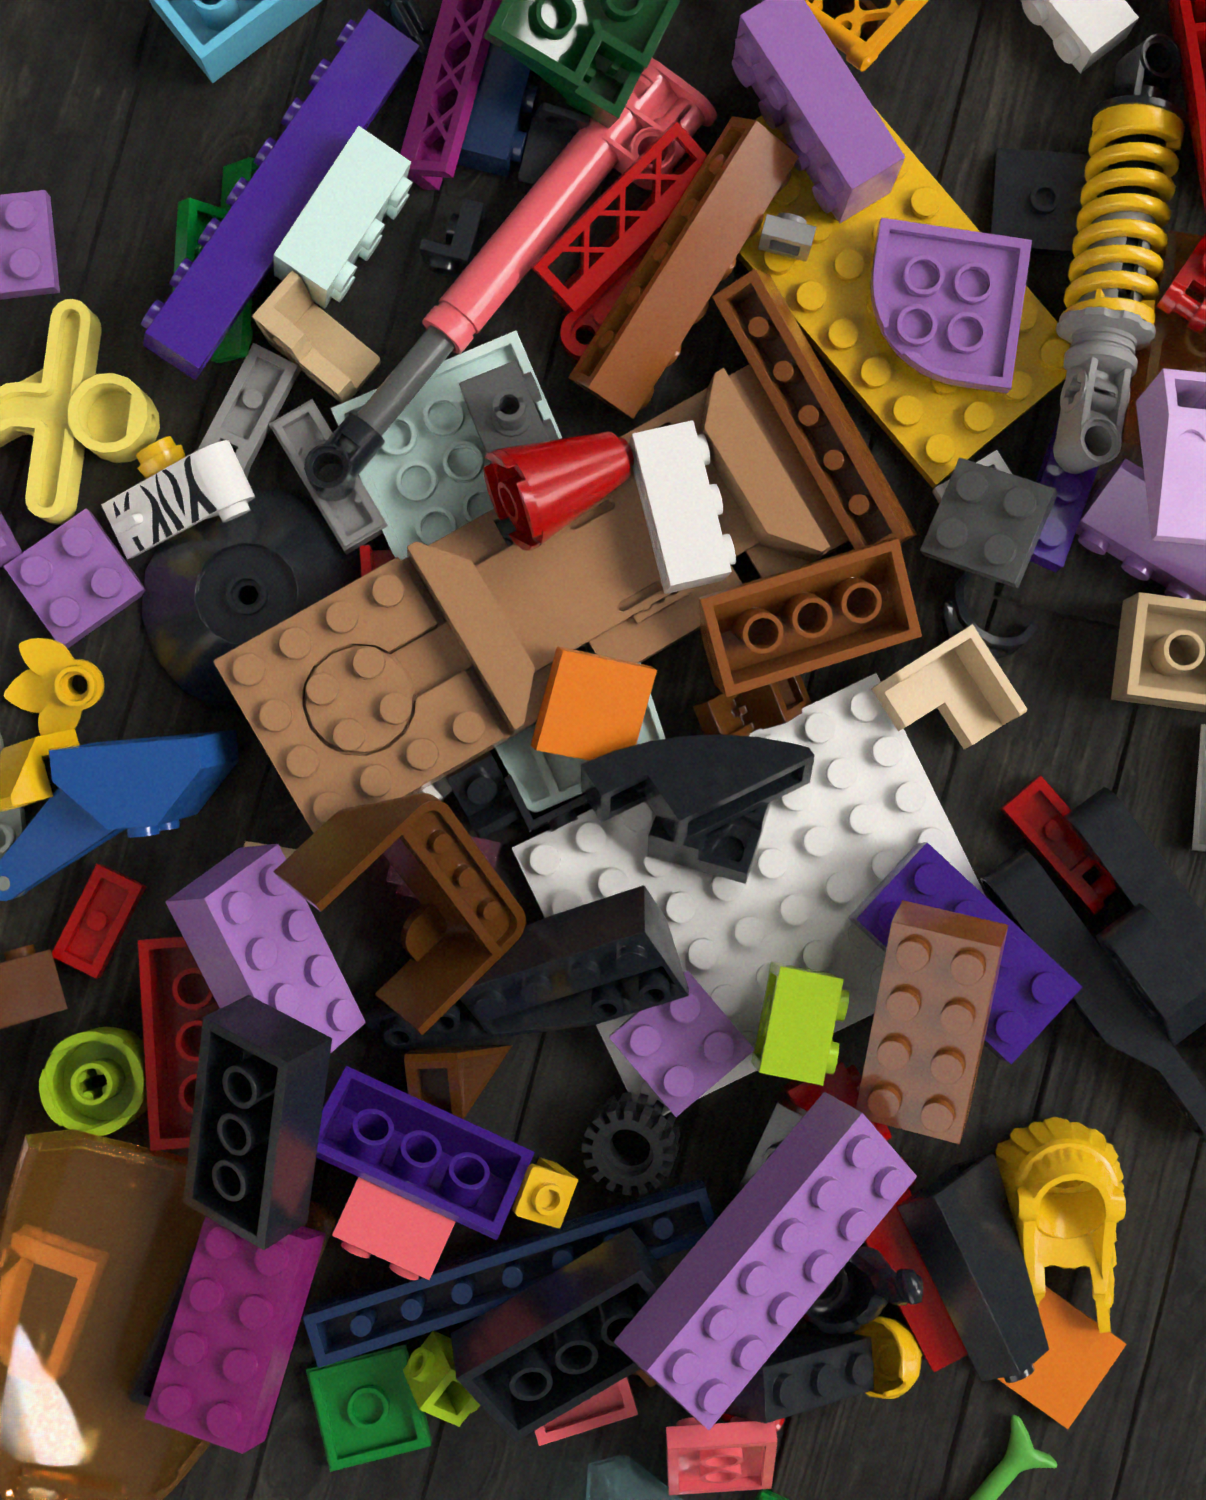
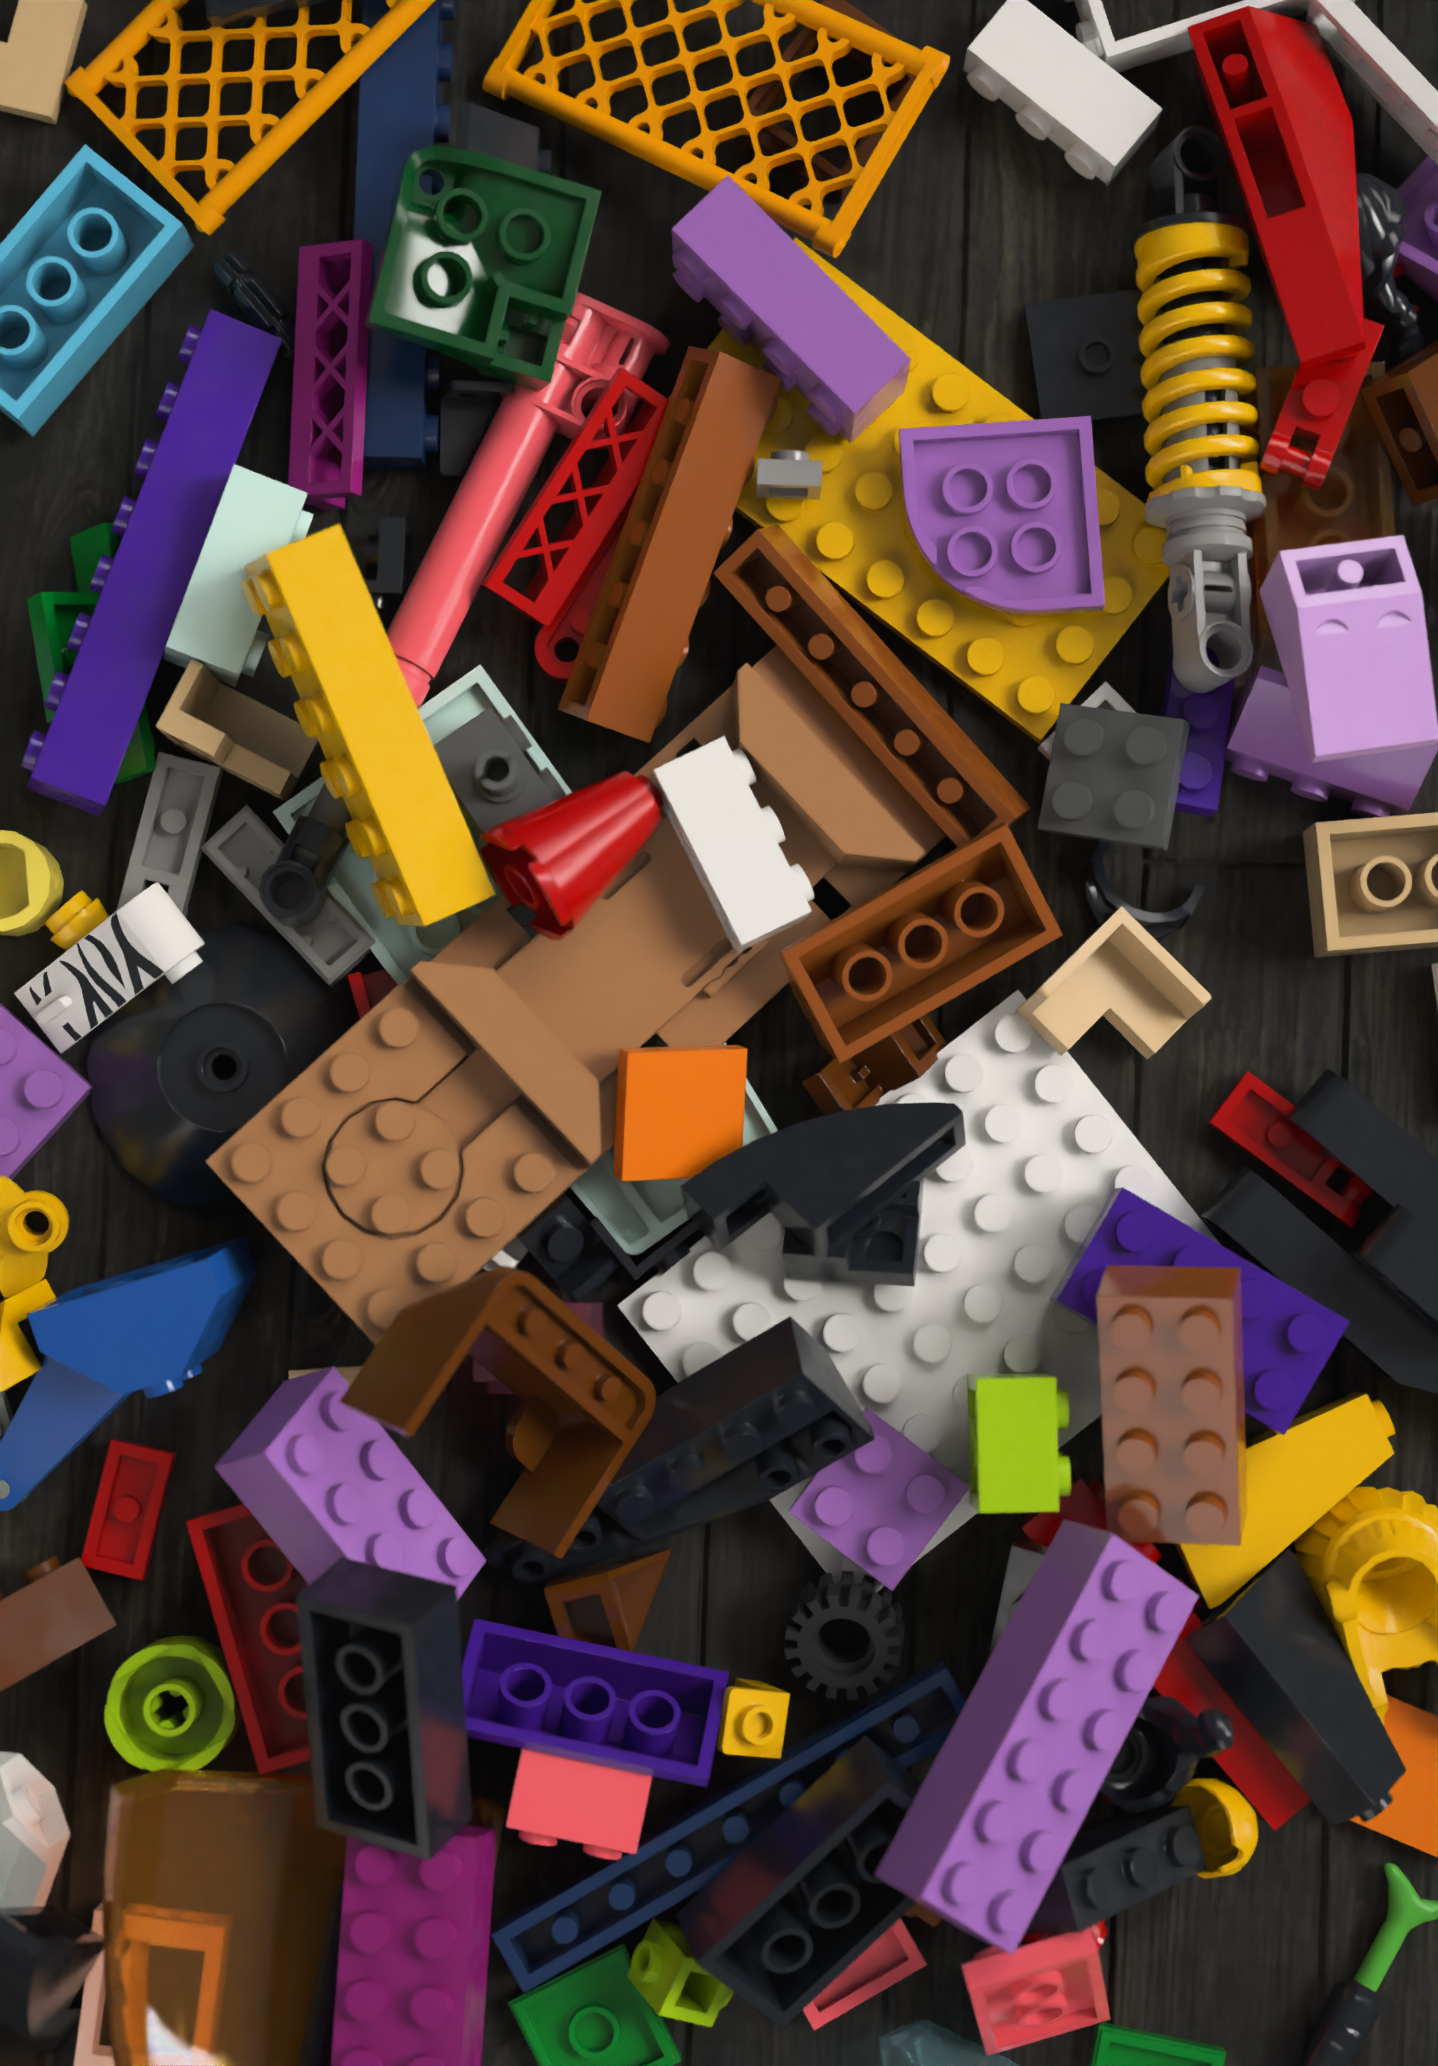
camera: 10 degrees left, 0 degrees up
none -> yellow brick [242,524,496,926]
none -> yellow slope [1173,1391,1395,1610]

